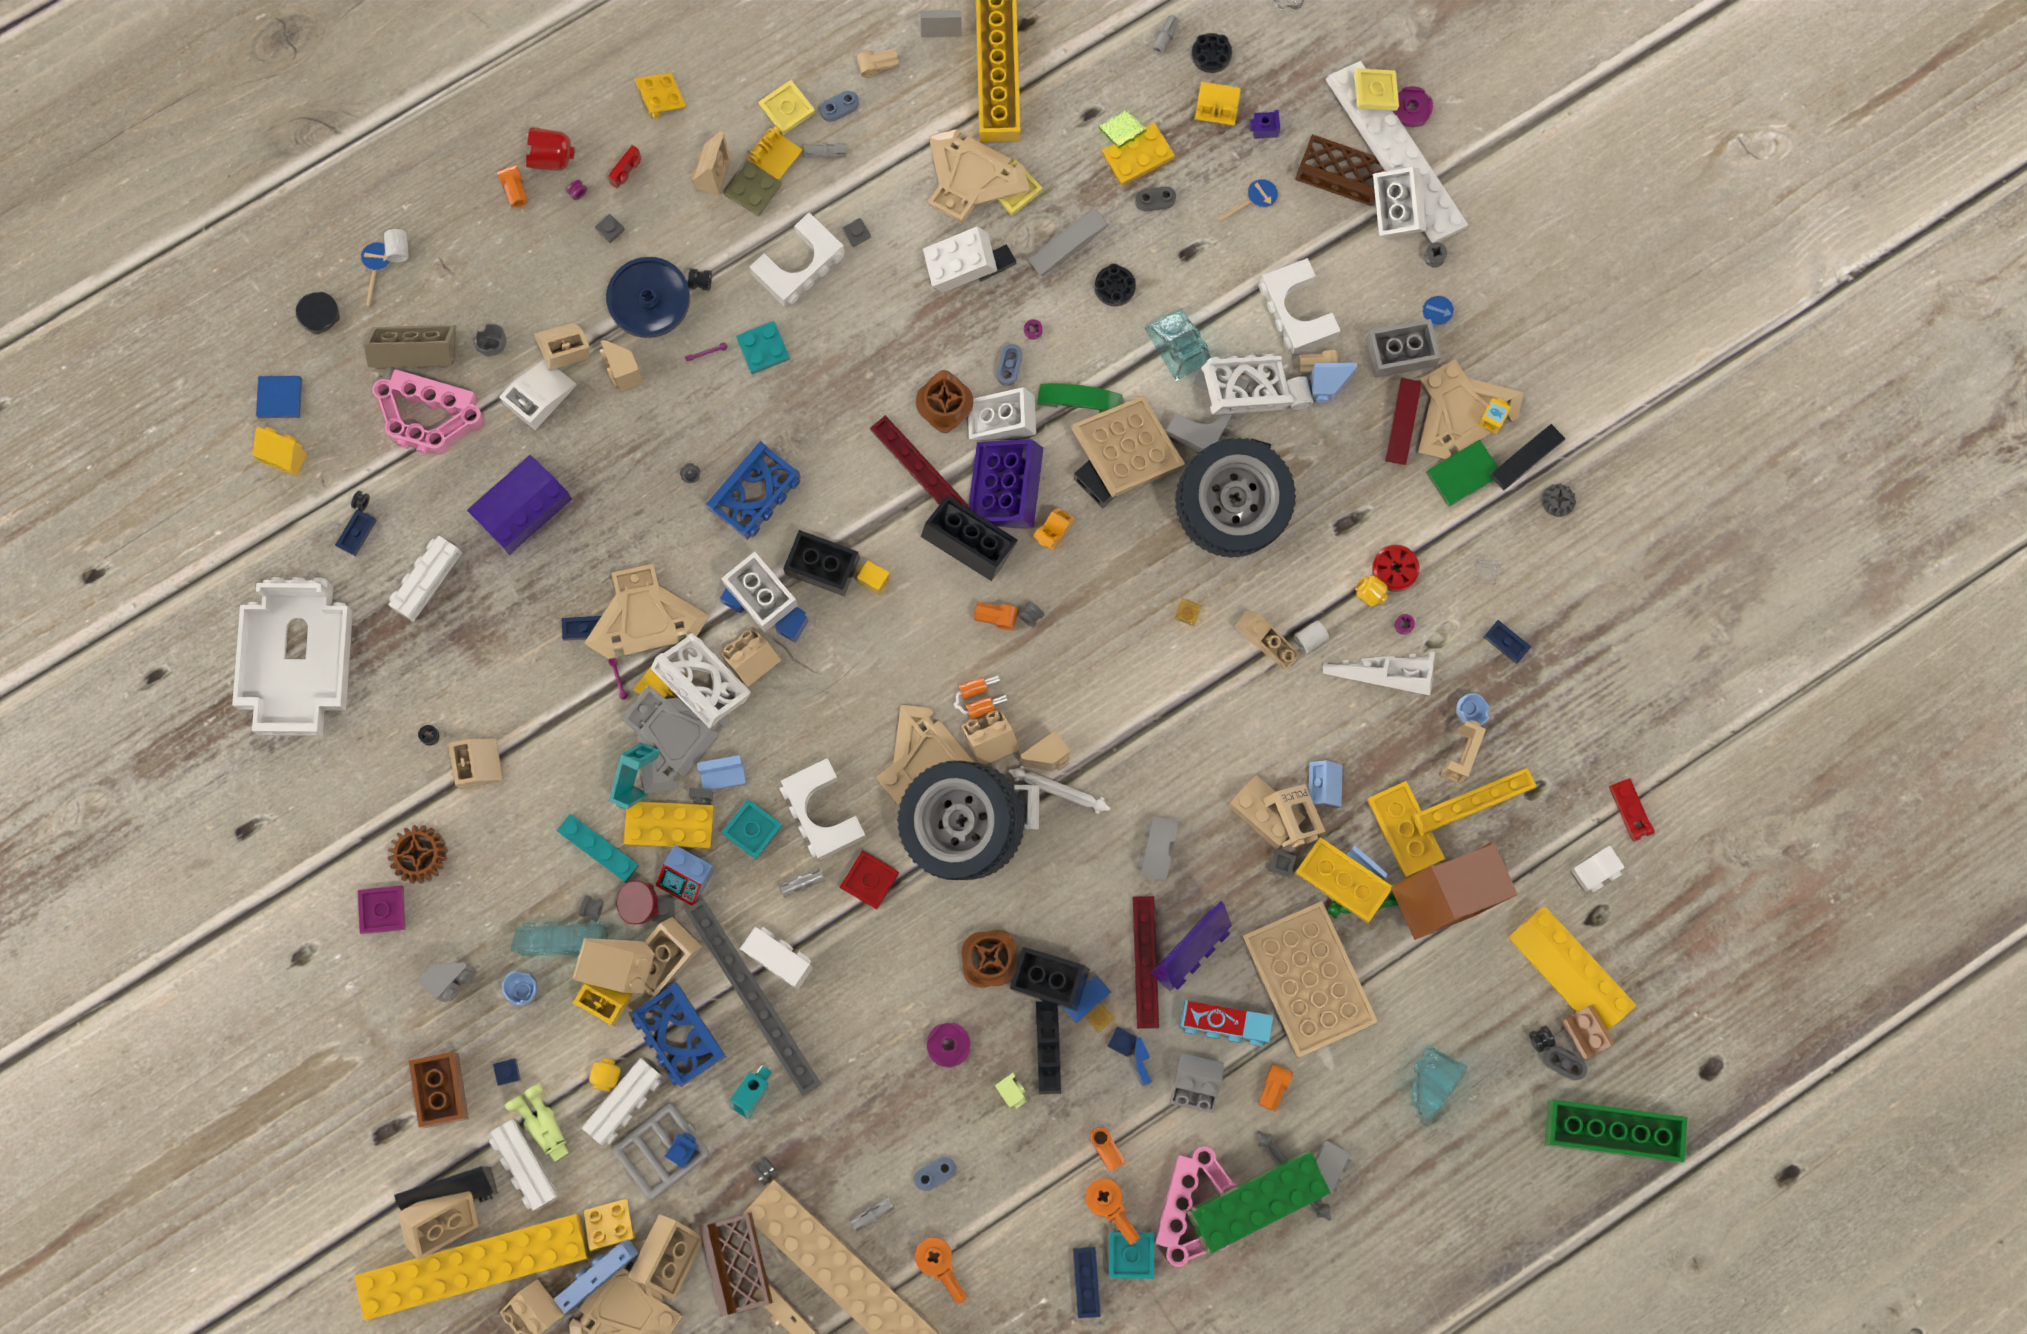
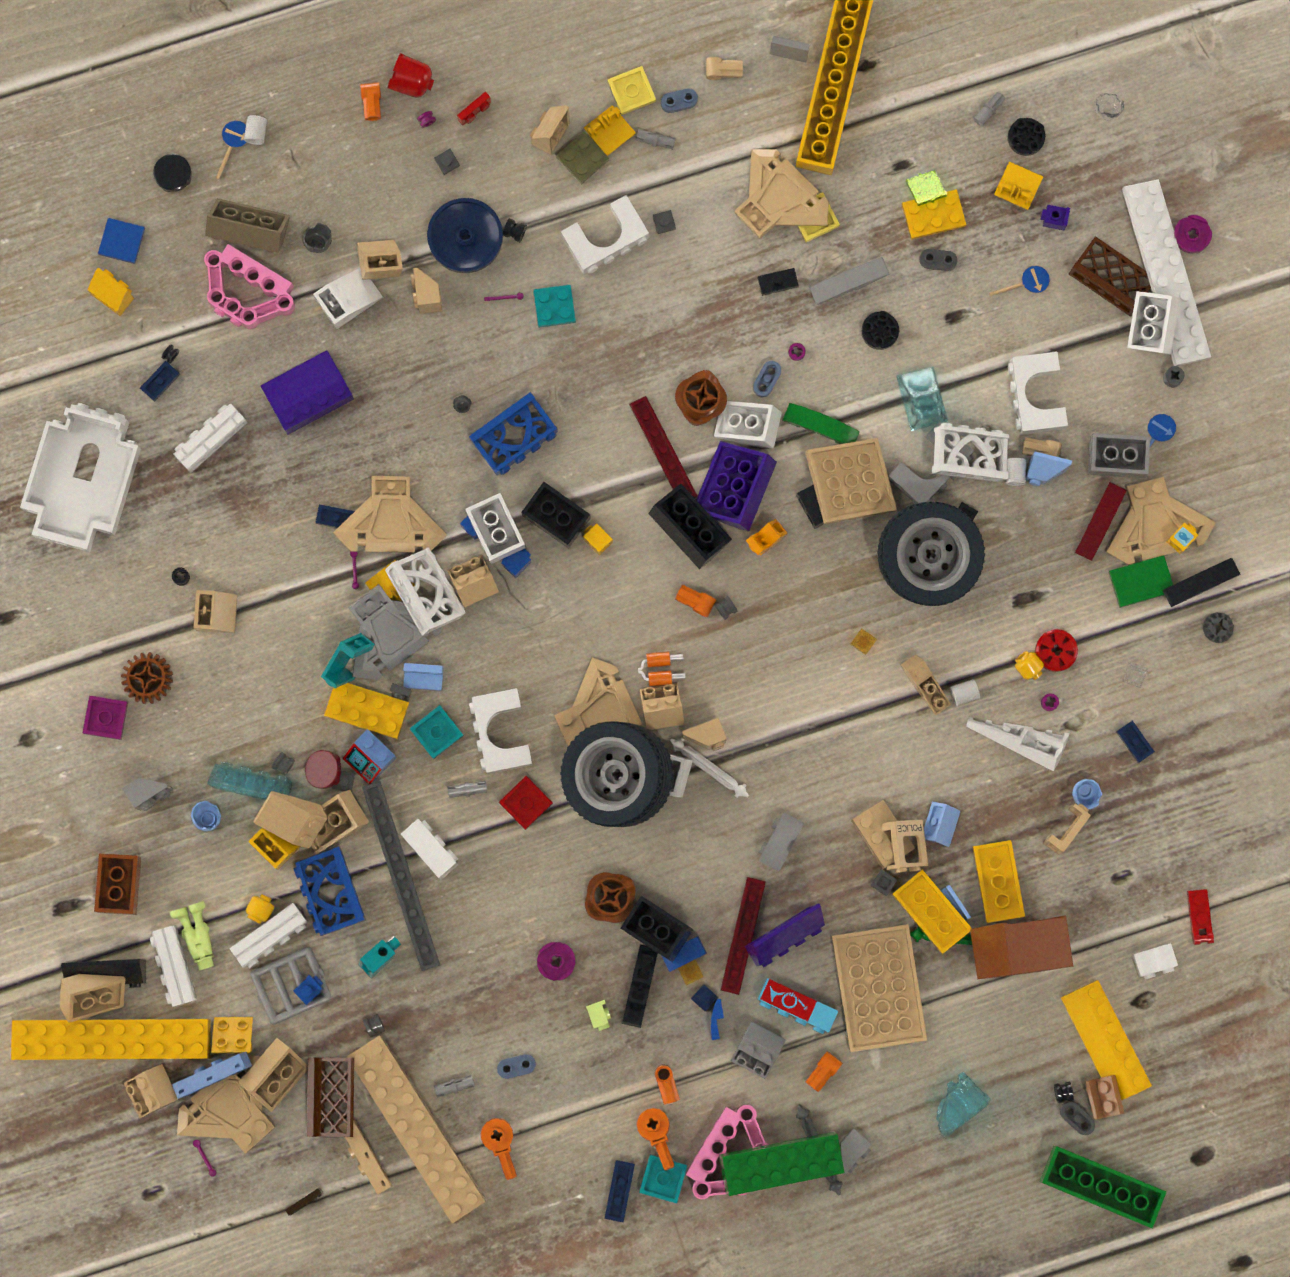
camera: 15 degrees right, 5 degrees up
dark blue plate [493,1058,521,1086] -> none
teal plate [557,814,639,883] -> none
yellow hinge [634,72,687,119] -> none
white brick [923,226,997,293] -> none
light yellow plate [1354,68,1399,111] -> none
yellow tile [1412,767,1537,836] -> none

